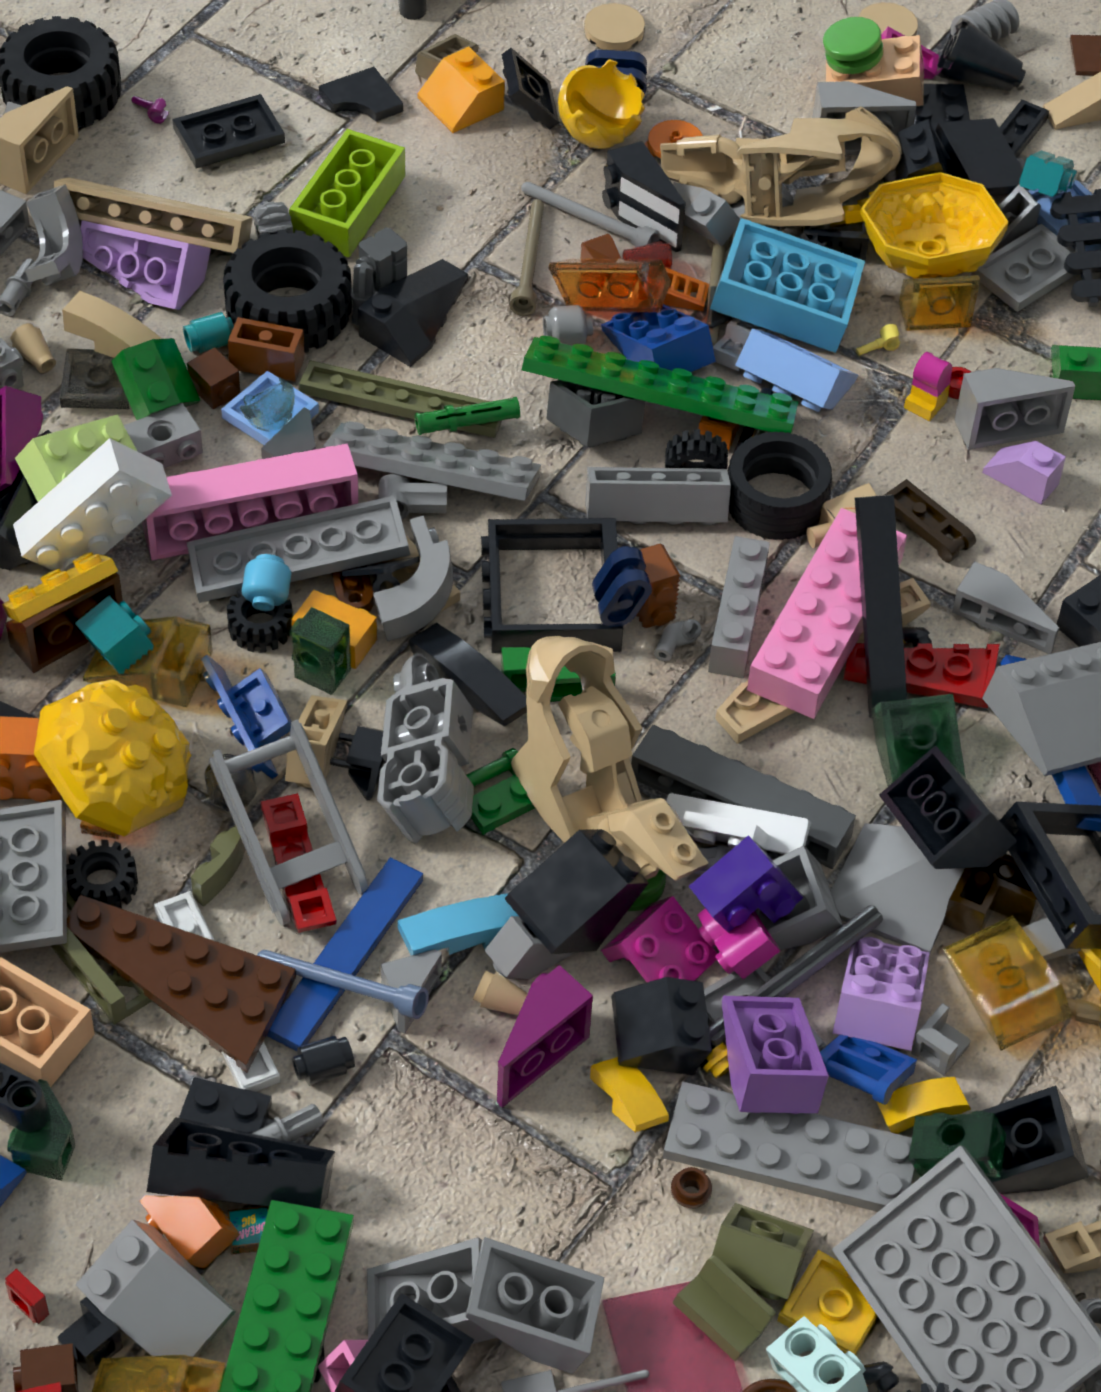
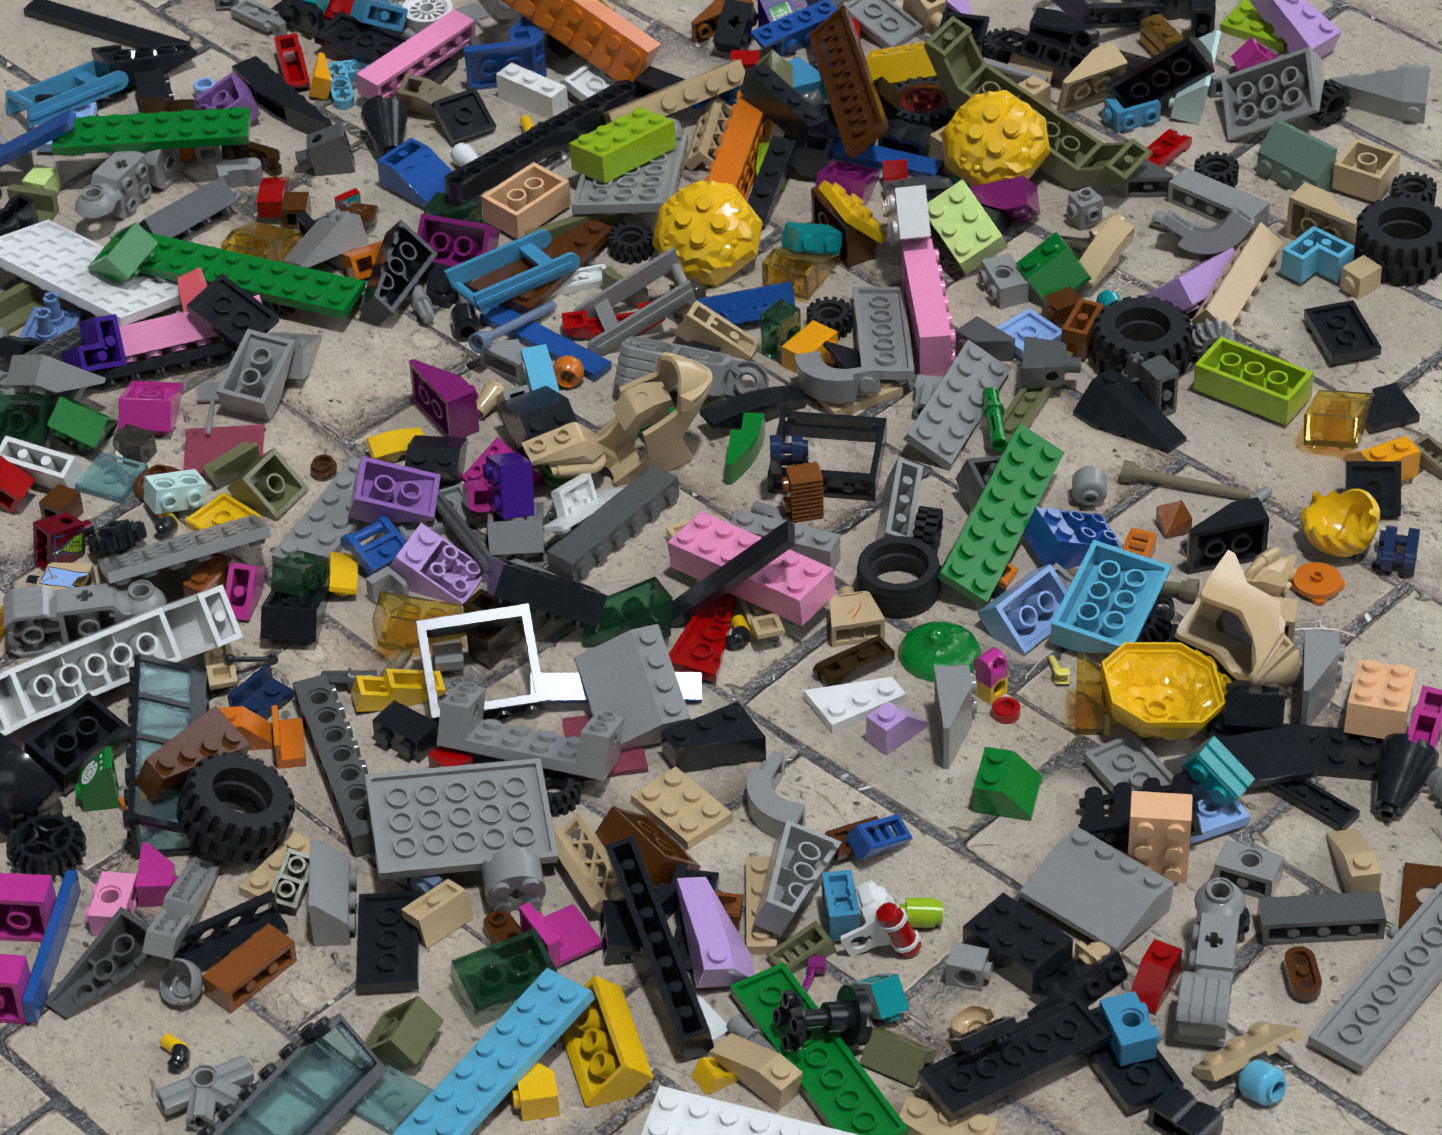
camera: 105 degrees right, 10 degrees down
magenta hand [131,96,169,124] -> none
clear light blue hair [239,377,295,432] -> none
medium azure head [241,554,292,611] -> none
clear orange slope [548,258,671,312] -> none
clear red cone [623,241,672,271] -> none
light grey slope [673,182,740,247] -> none
bright green head [823,17,884,74] -> none
light grey slope [952,561,1059,654] -> none
none -> reddish brown hair [340,203,379,229]
none -> magenta slope [417,213,500,267]
none -> dark azure piece [444,229,580,314]
none -> orange piece [553,355,584,388]
none -> white wing [804,677,906,733]
none -> green hat [899,621,981,682]
none -> dark grey torso [1021,336,1081,389]
none -> medium azure brick [1281,226,1355,284]
none -> clear yellow slope [1304,390,1372,451]
none -> tan brick [1340,255,1382,299]

